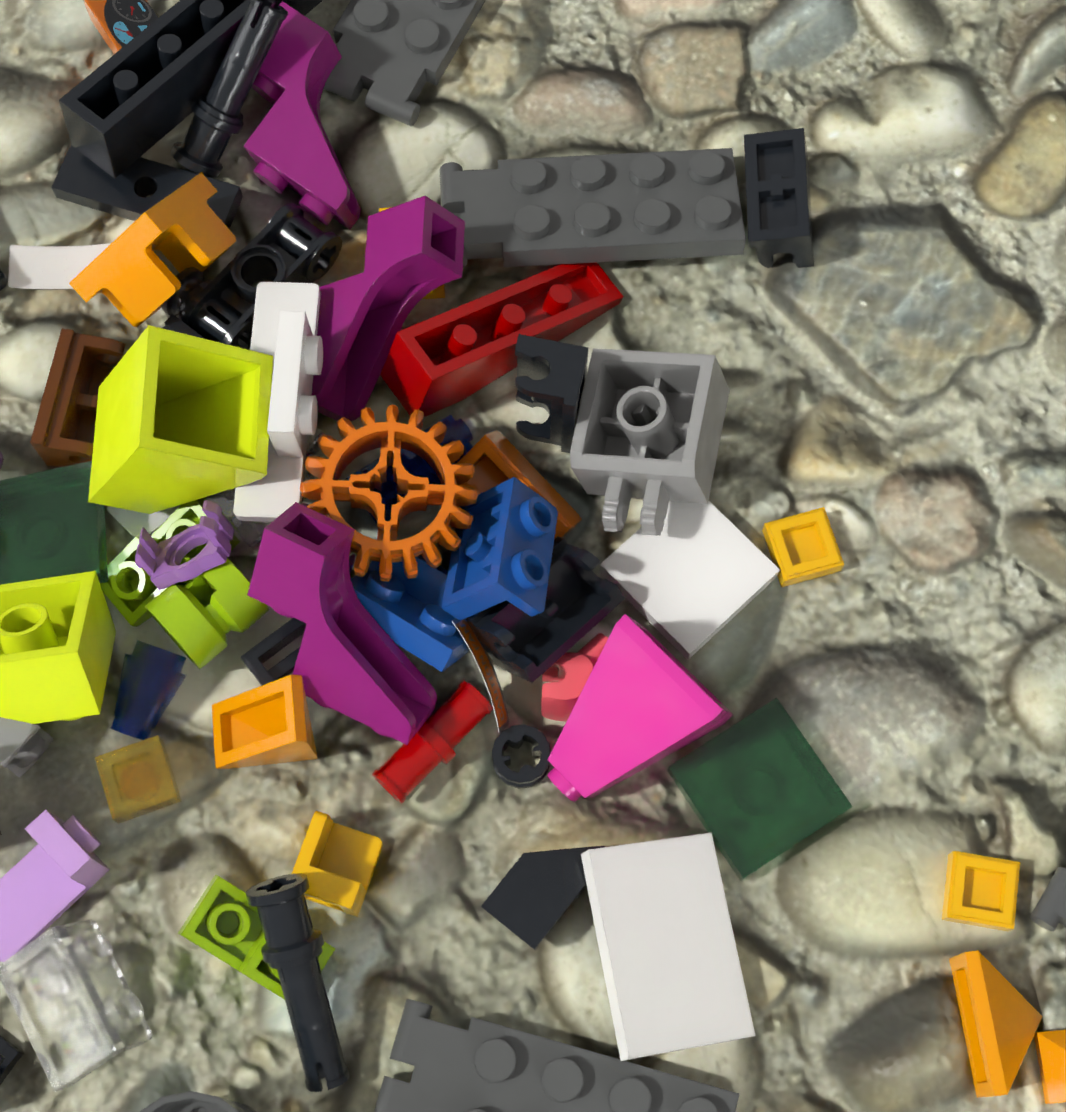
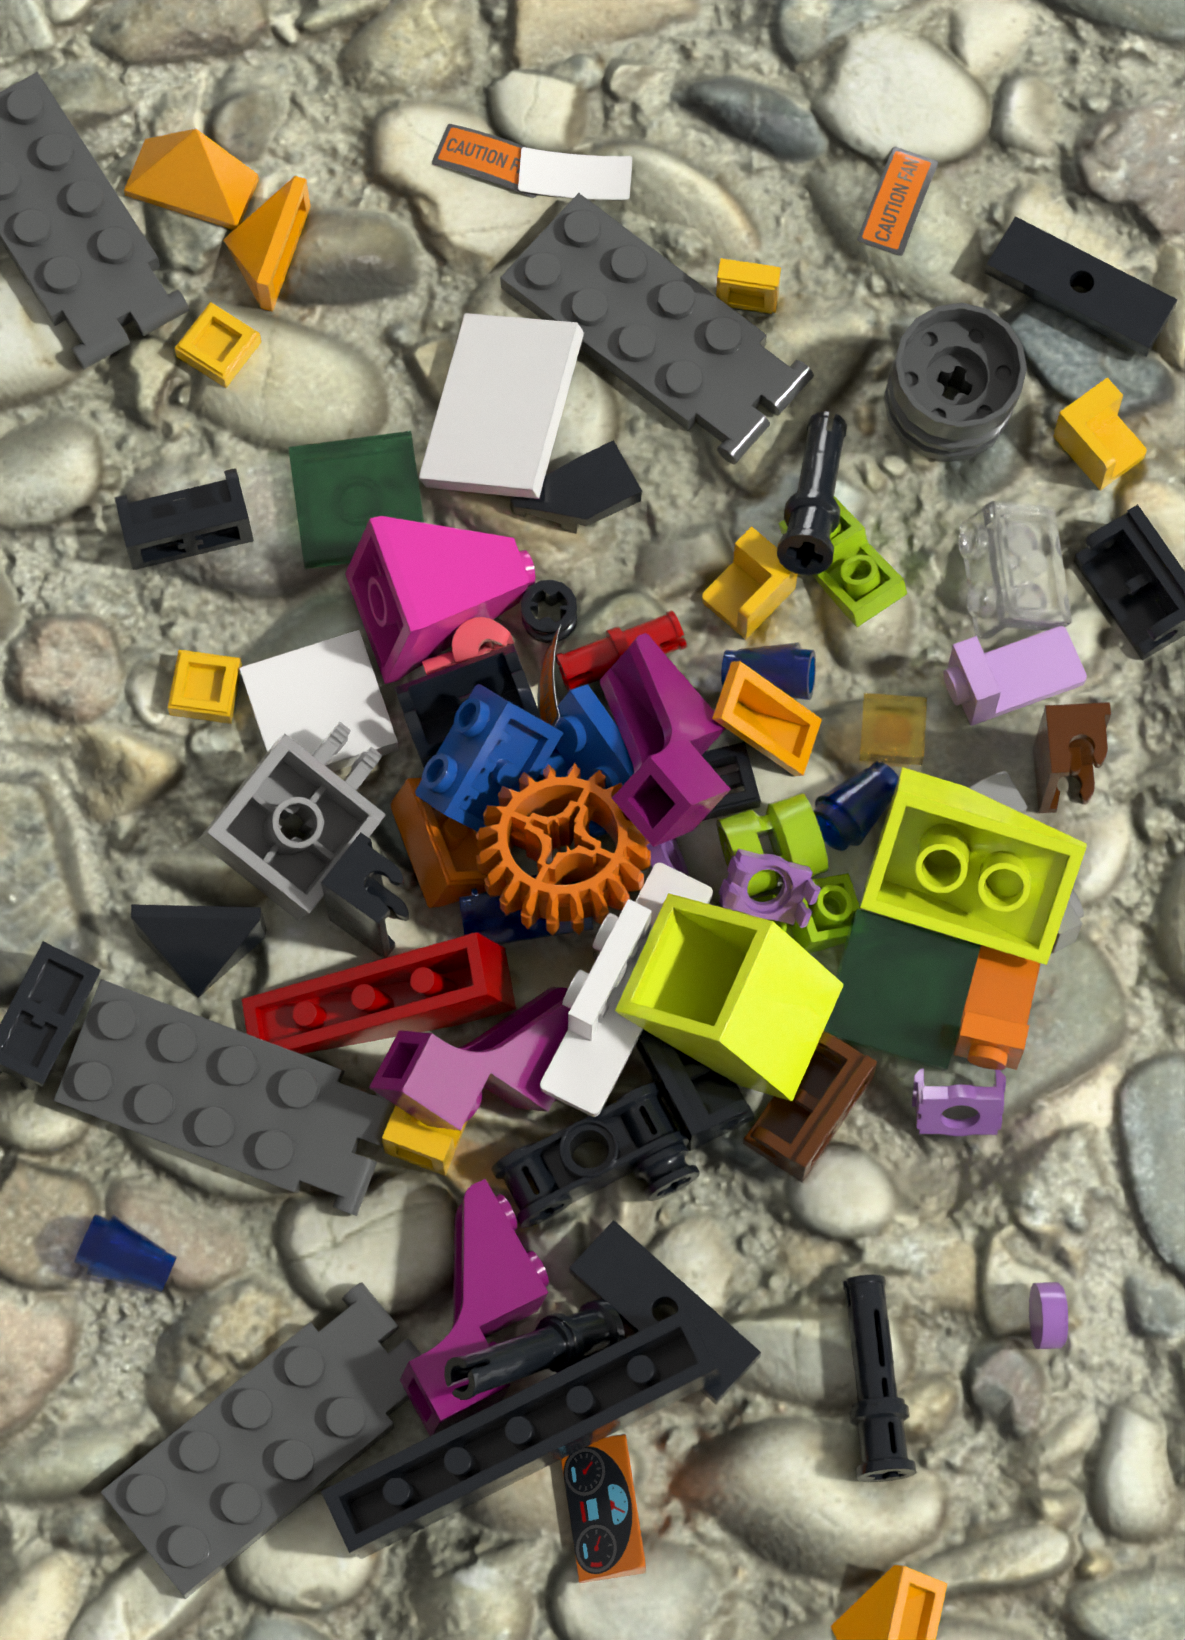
camera: 155 degrees left, 0 degrees up
white sticker [8,243,111,289] -> none
light orange panel [69,172,236,327] -> none
none -> clear blue cone [74,1214,177,1293]
none -> black hinge [114,468,254,570]
none -> black slope [131,904,266,998]
none -> clear blue cone [721,642,816,701]

